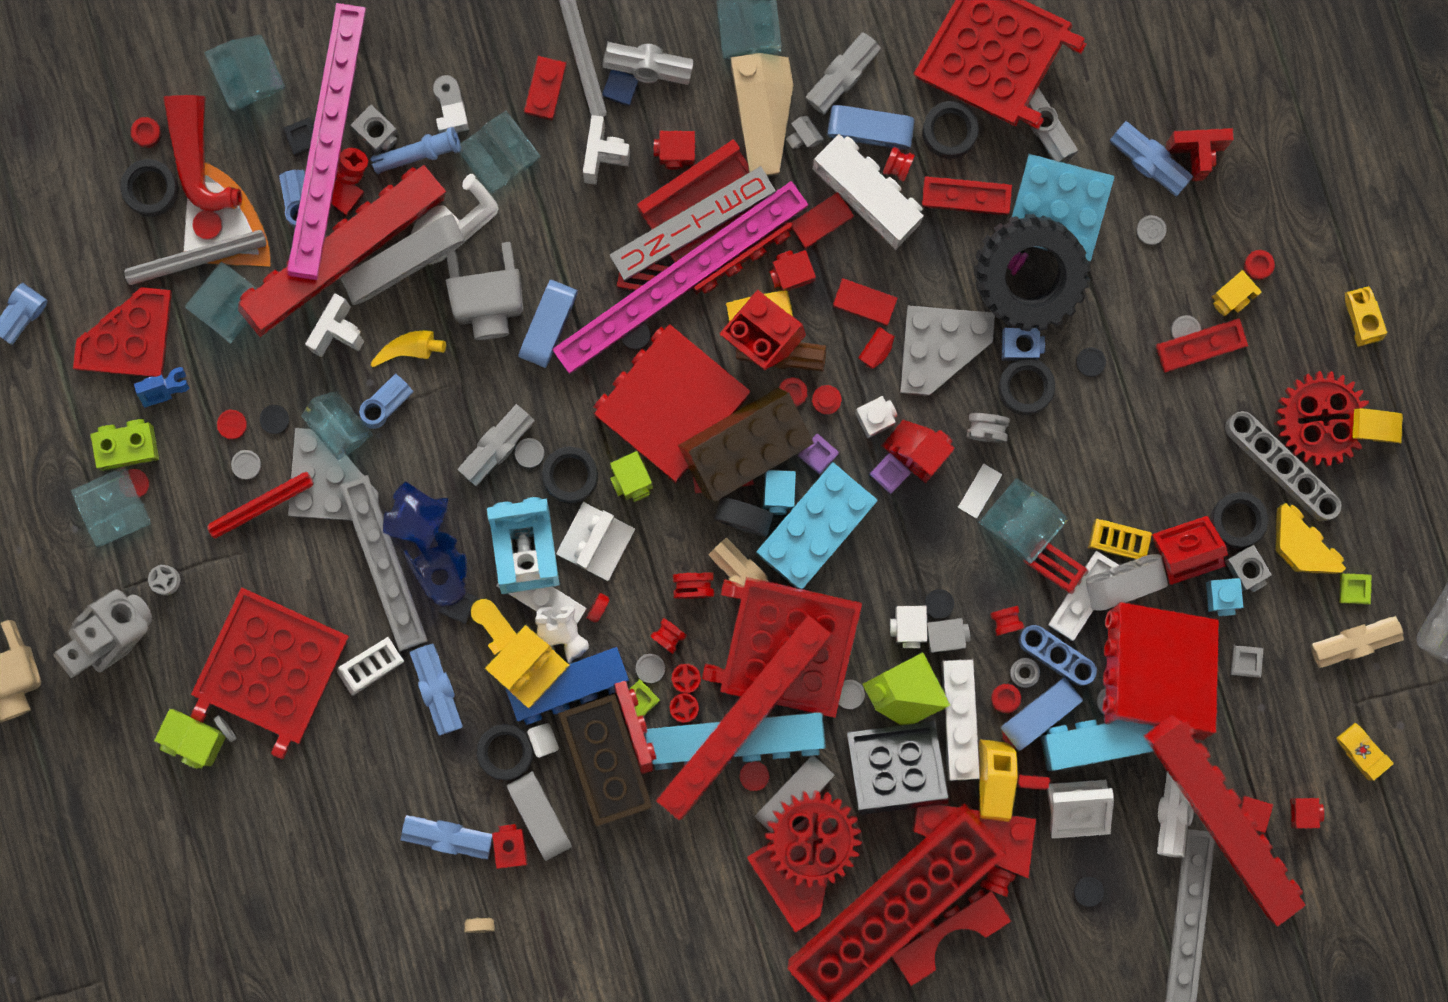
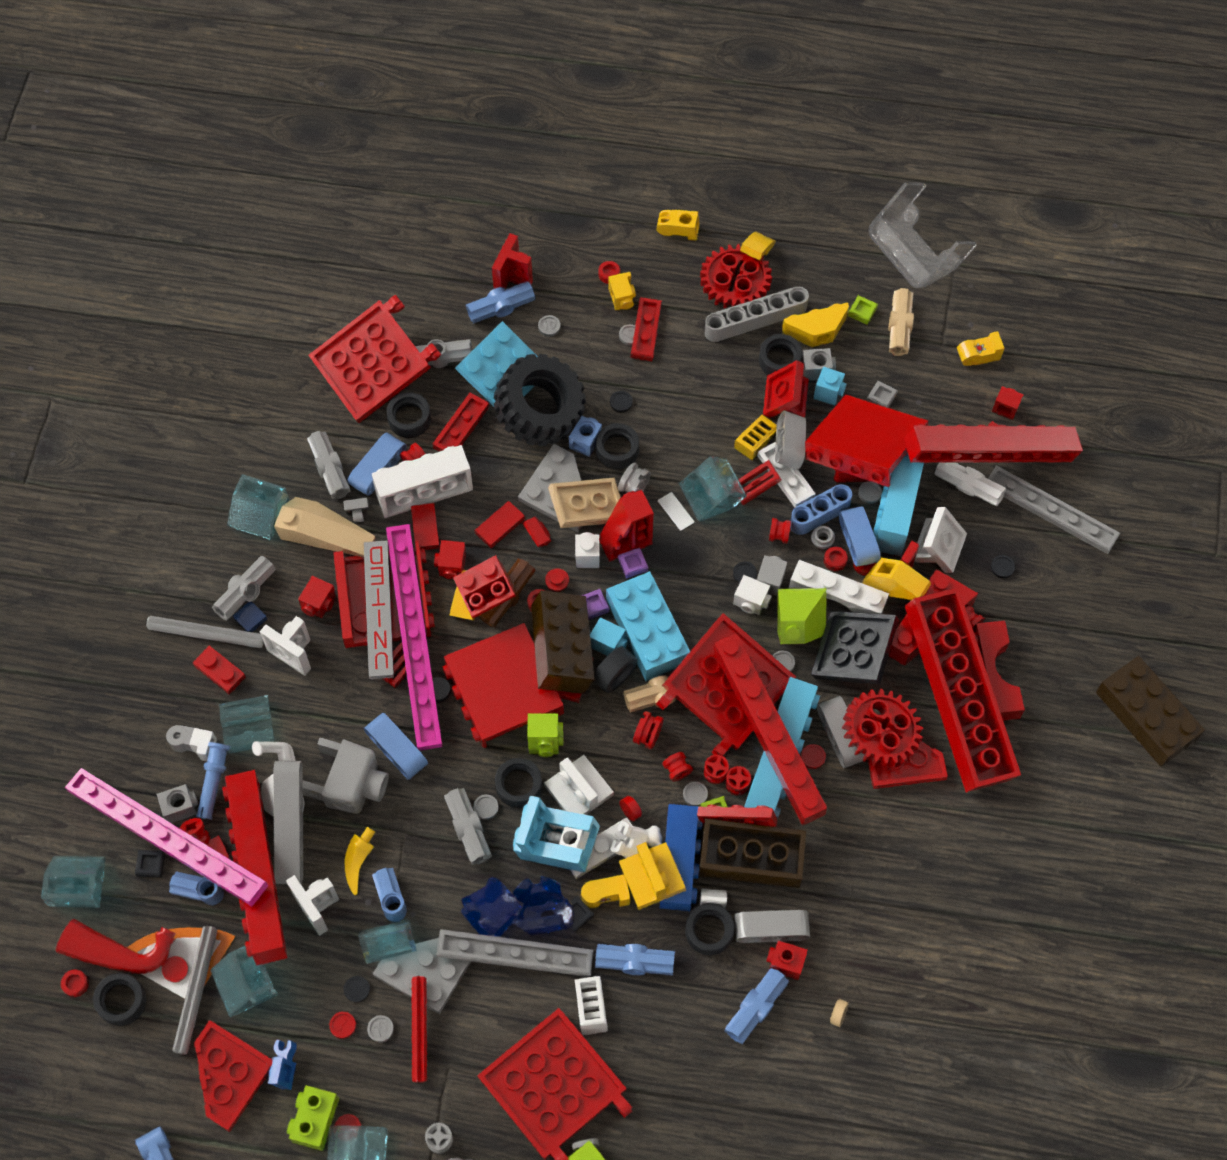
camera: 60 degrees left, 20 degrees down
none -> tan tile [548,478,621,528]

